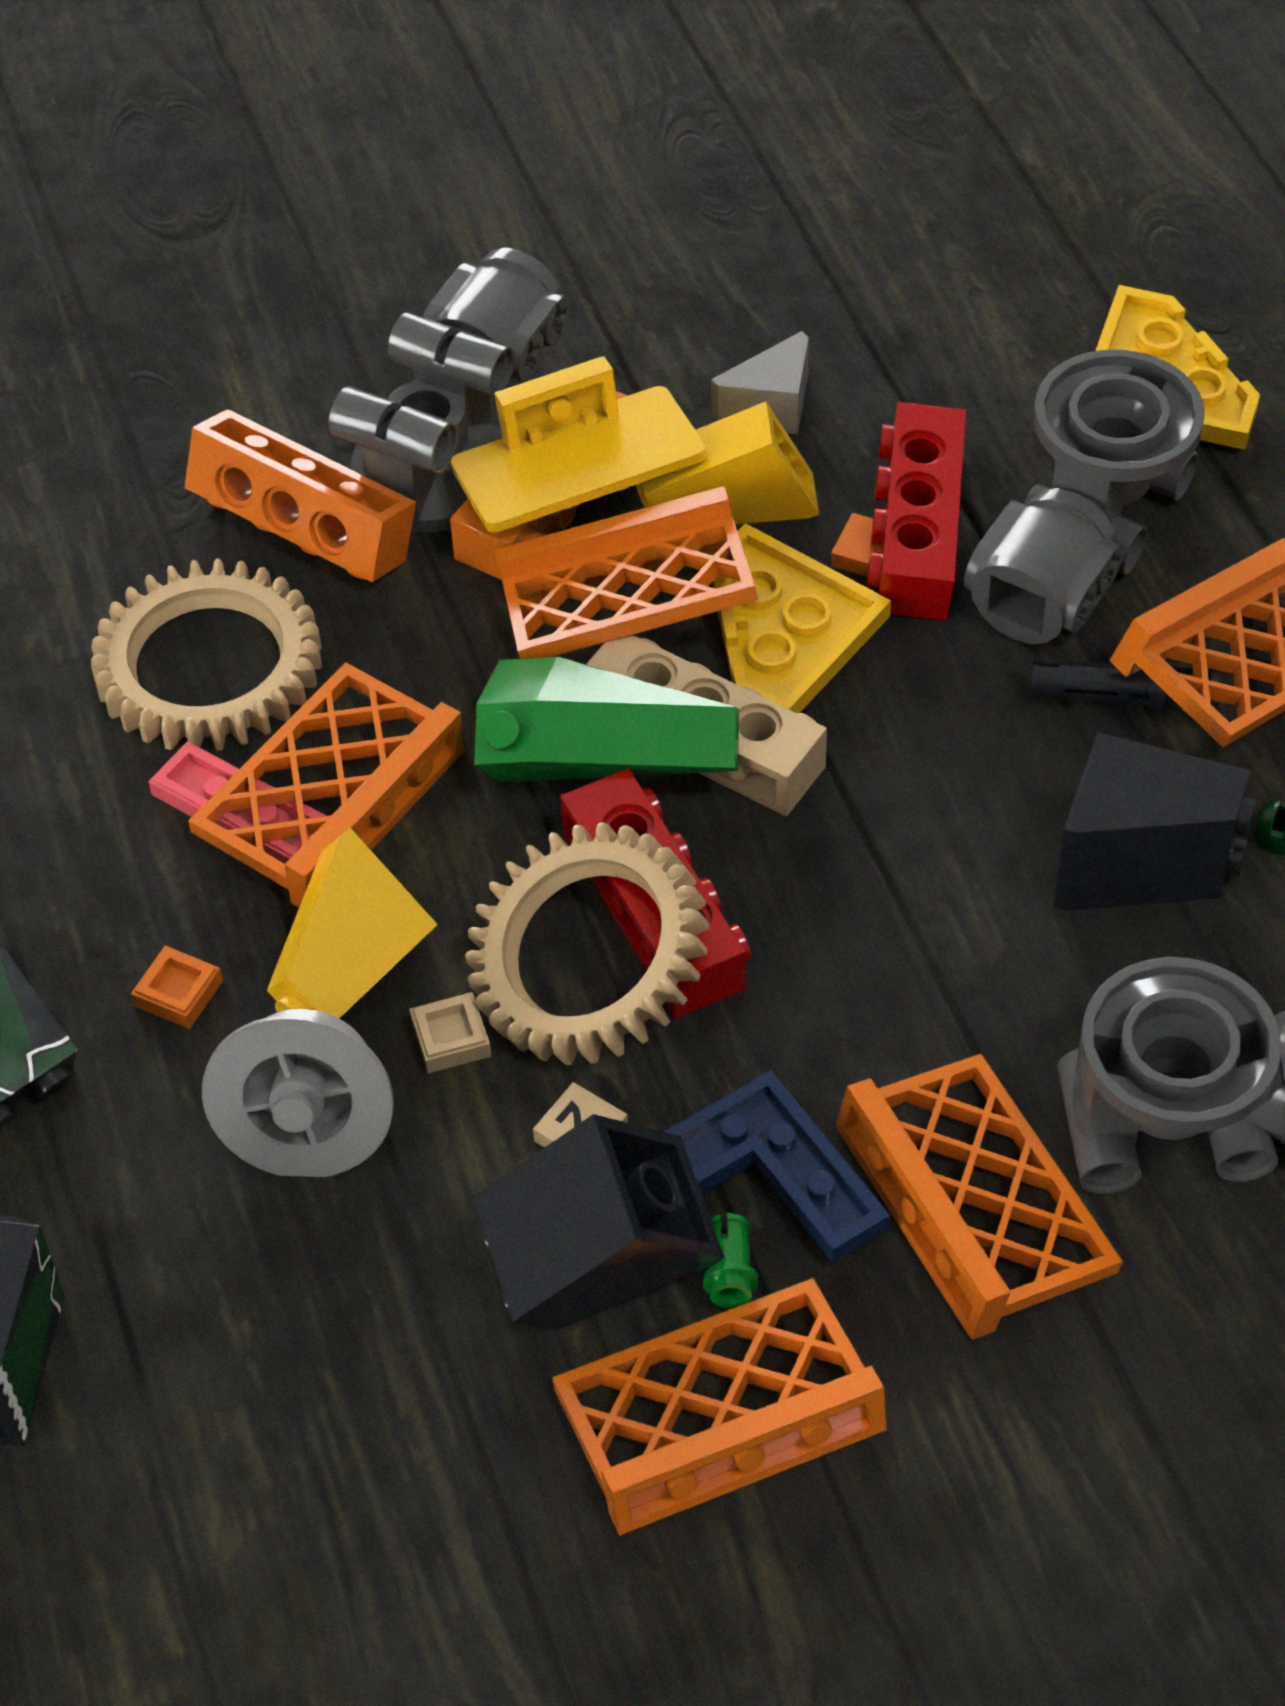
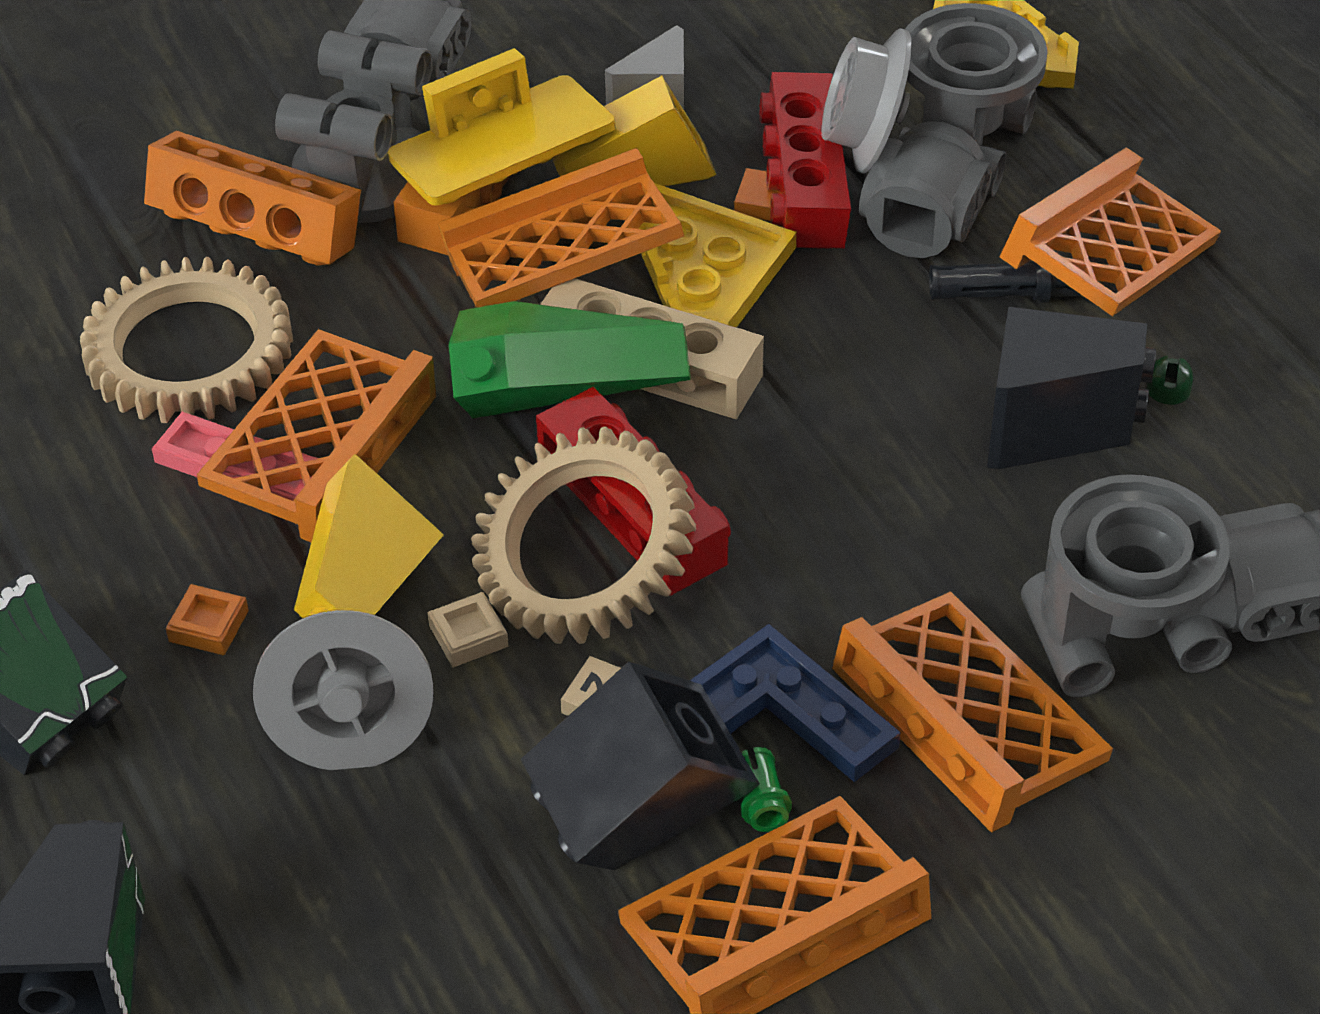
camera: 10 degrees left, 5 degrees down
none -> light grey wheel [821,28,911,173]

